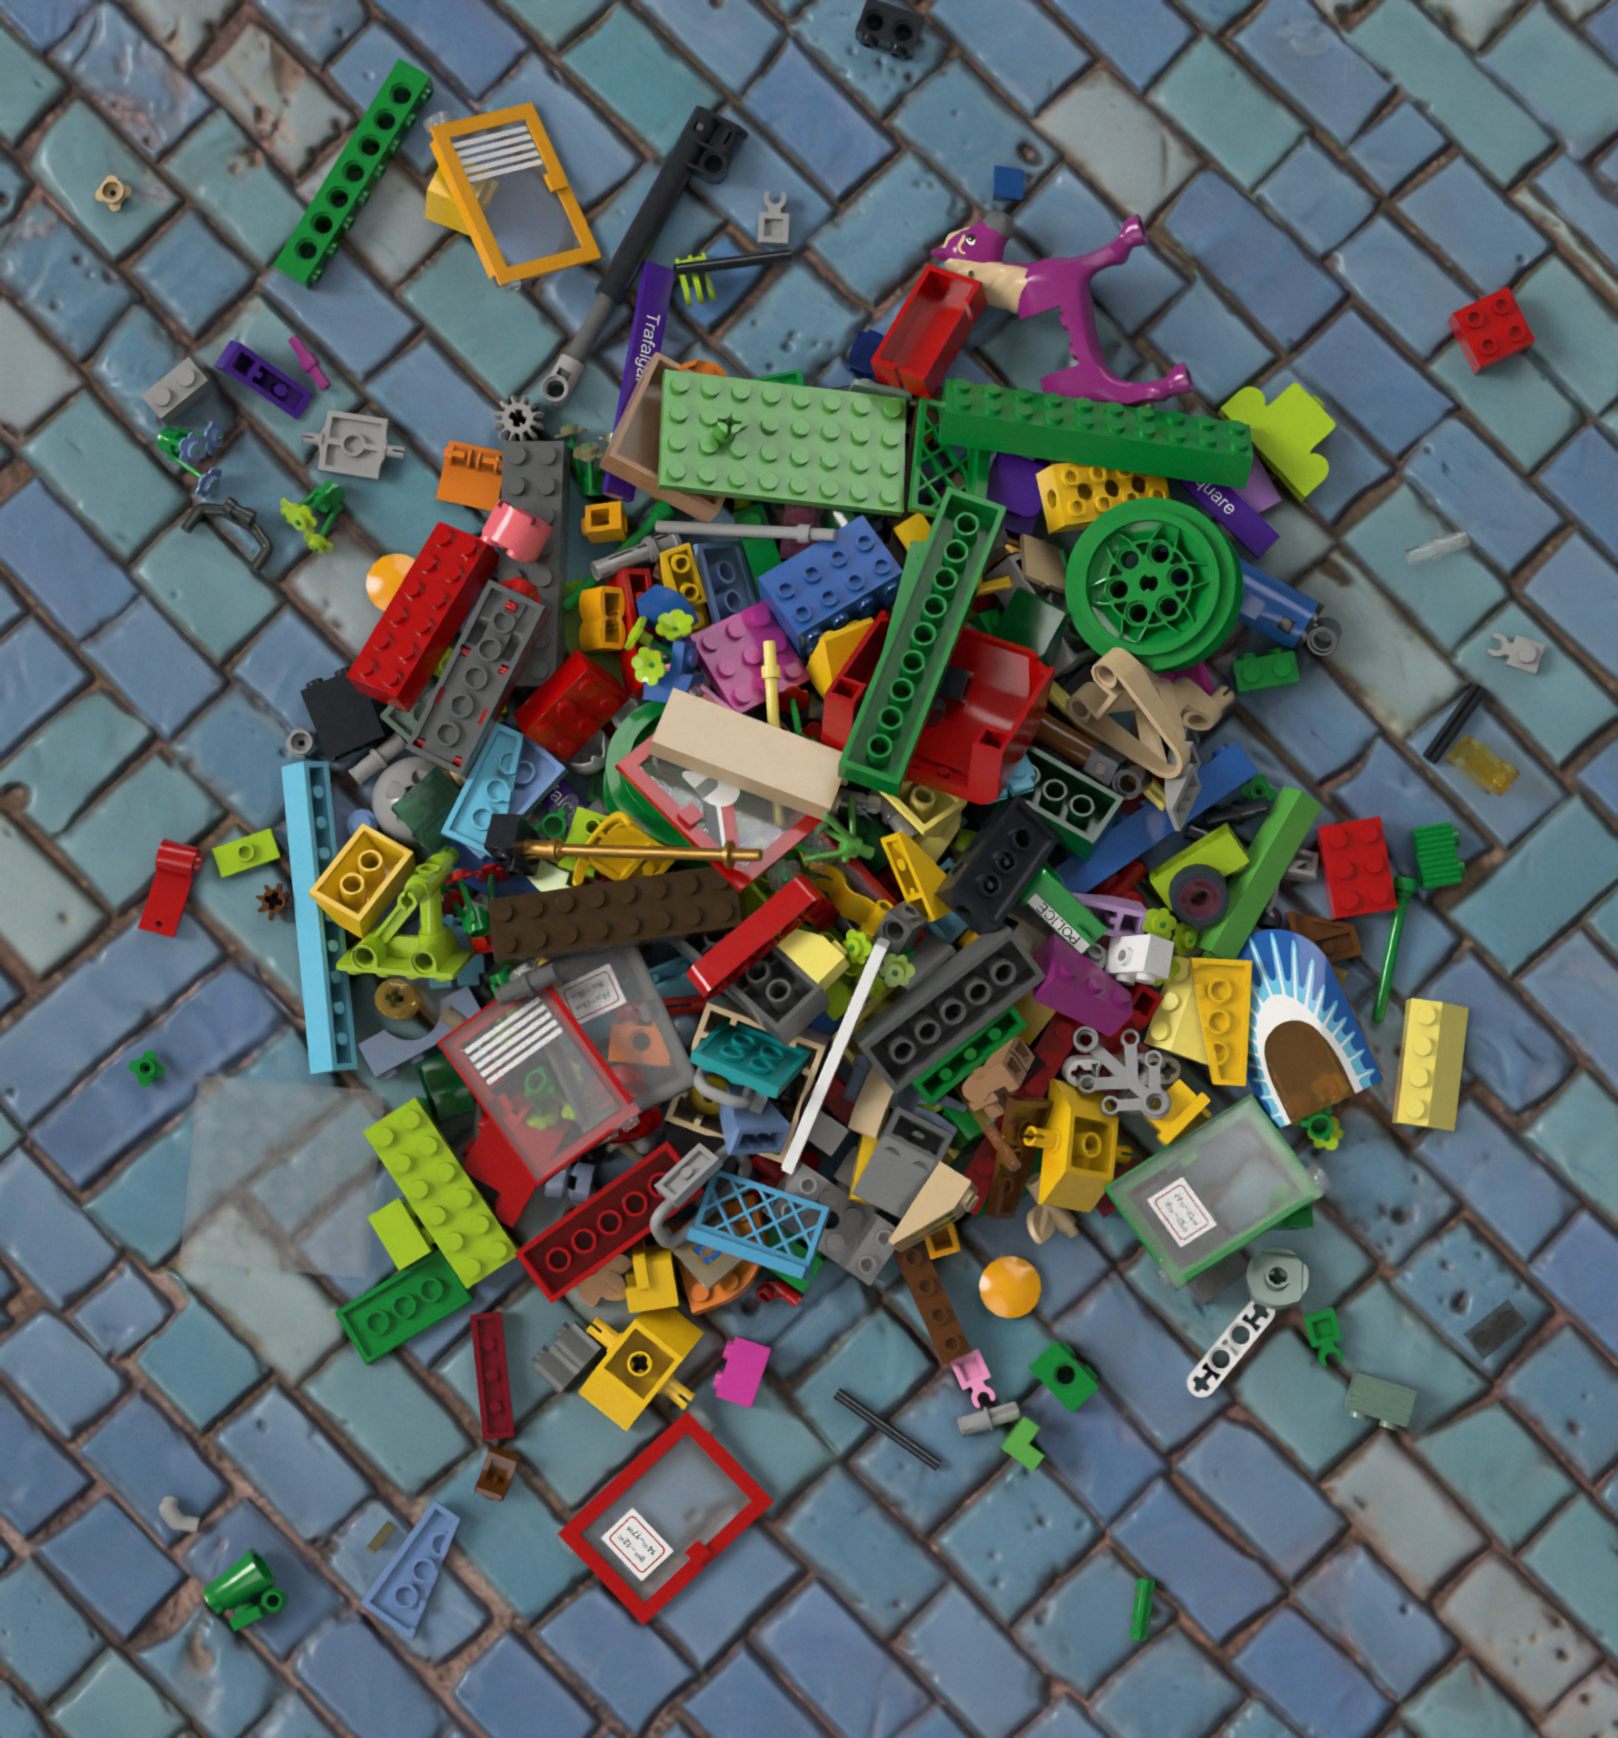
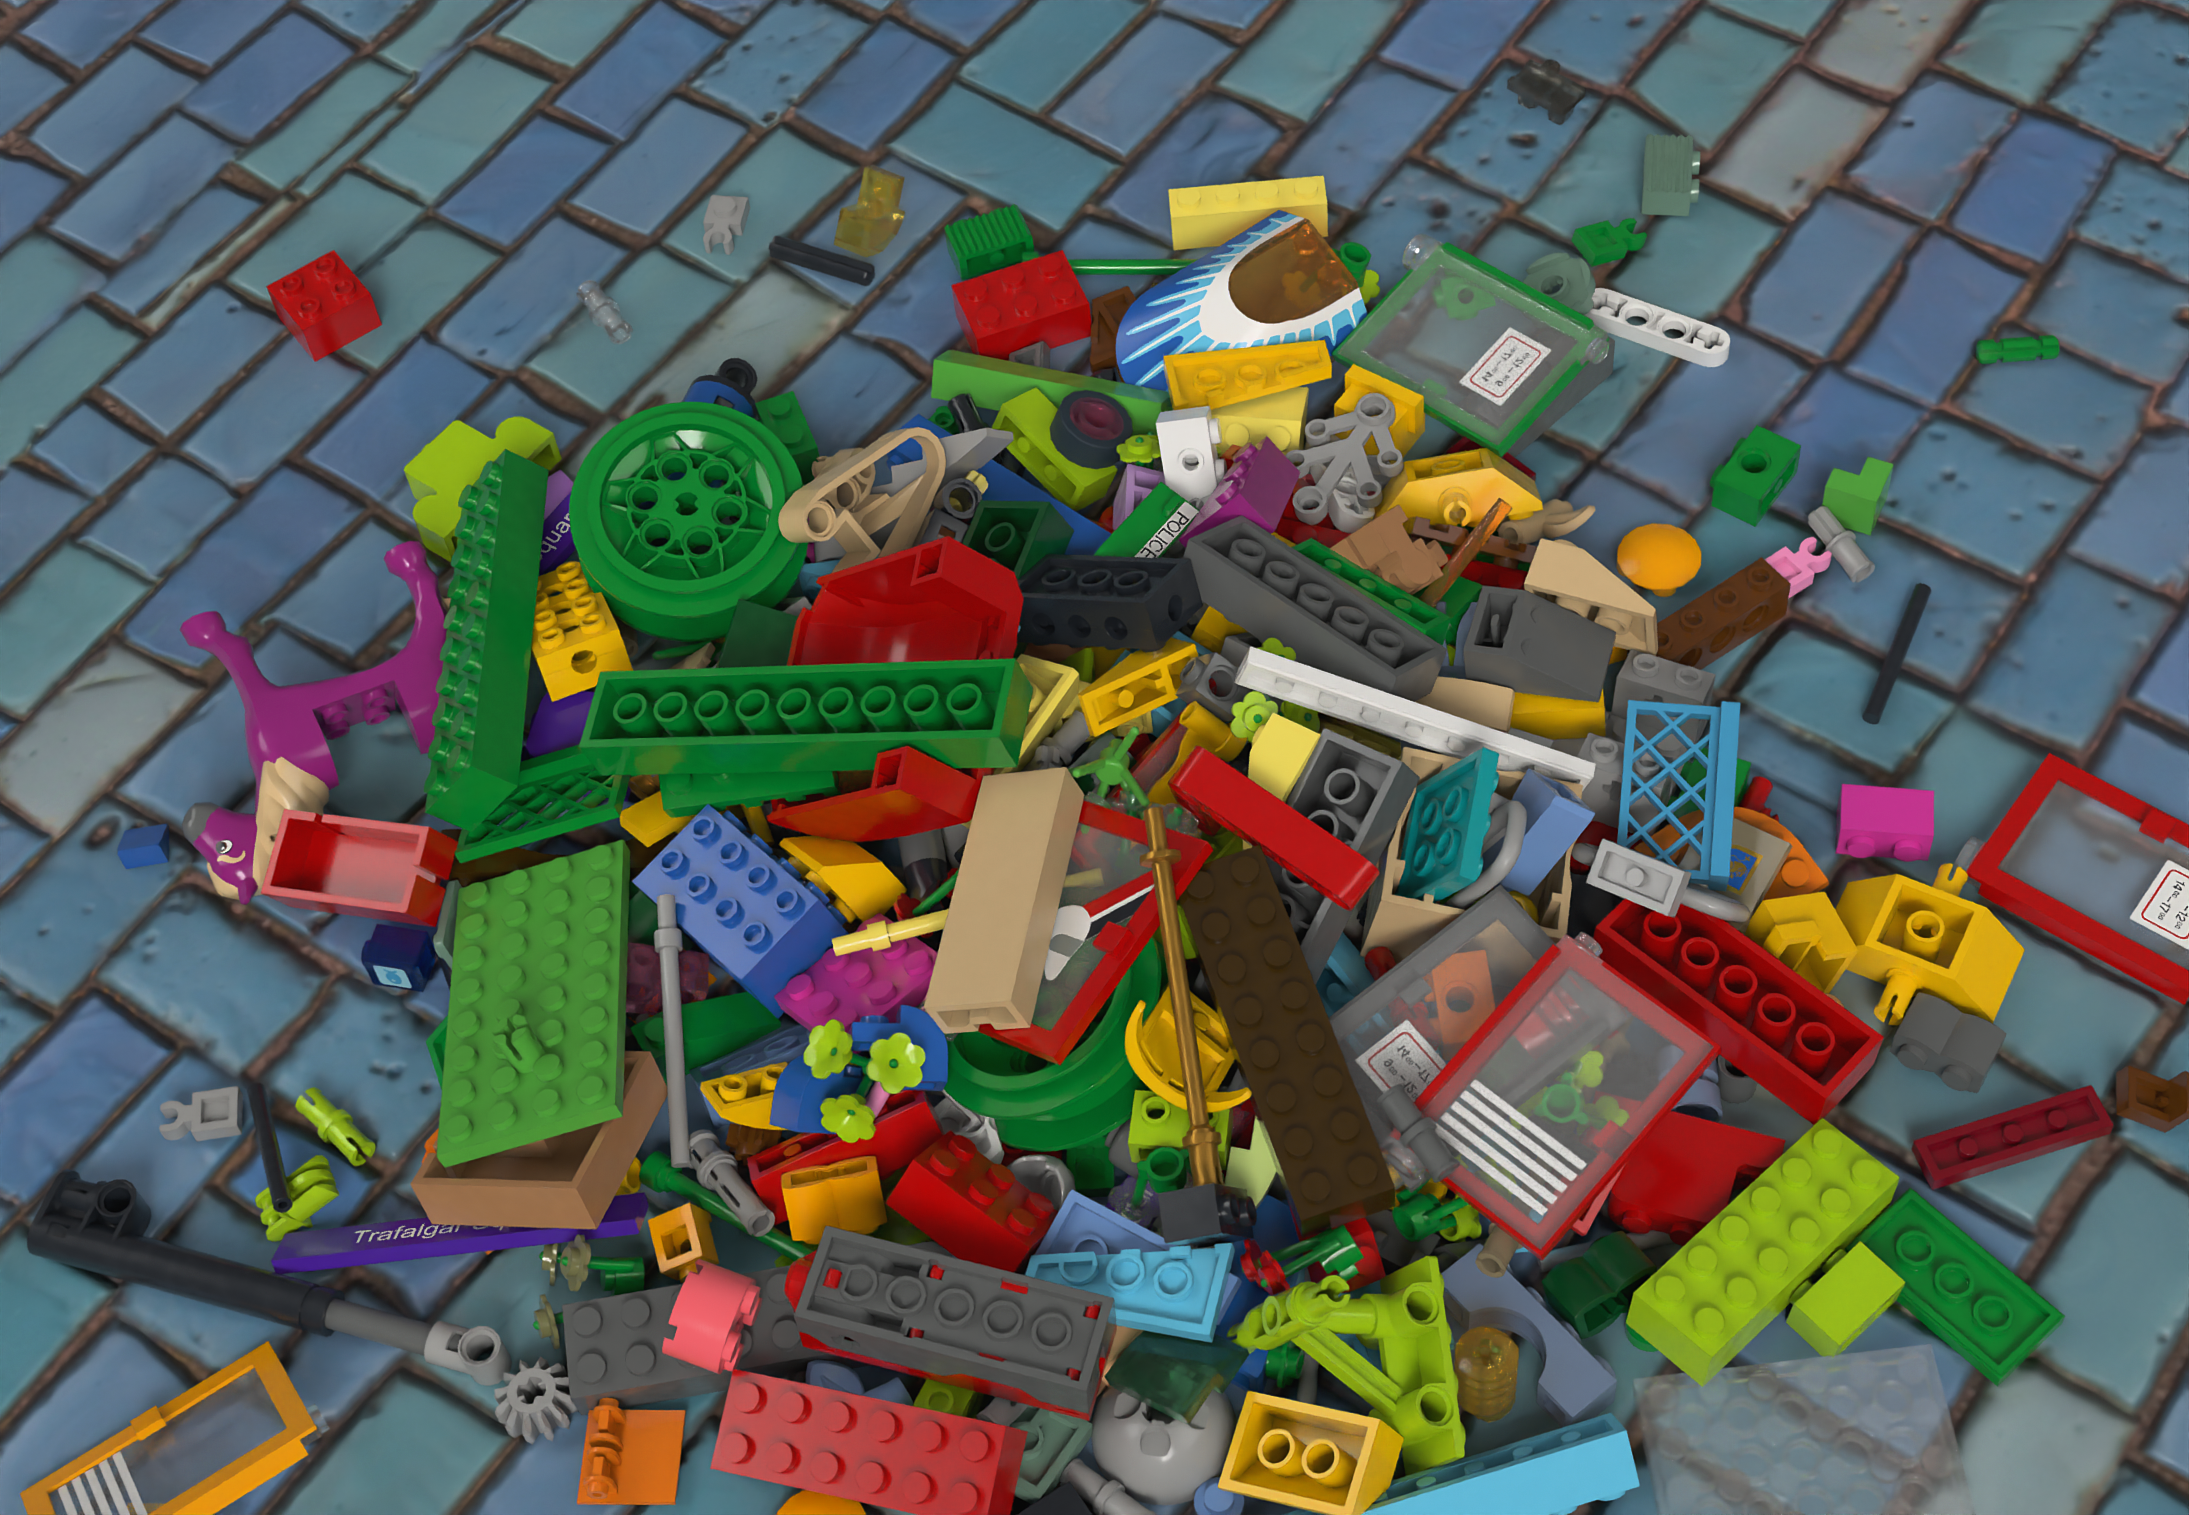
camera: 100 degrees left, 30 degrees down
none -> lime pin [295,1087,376,1166]

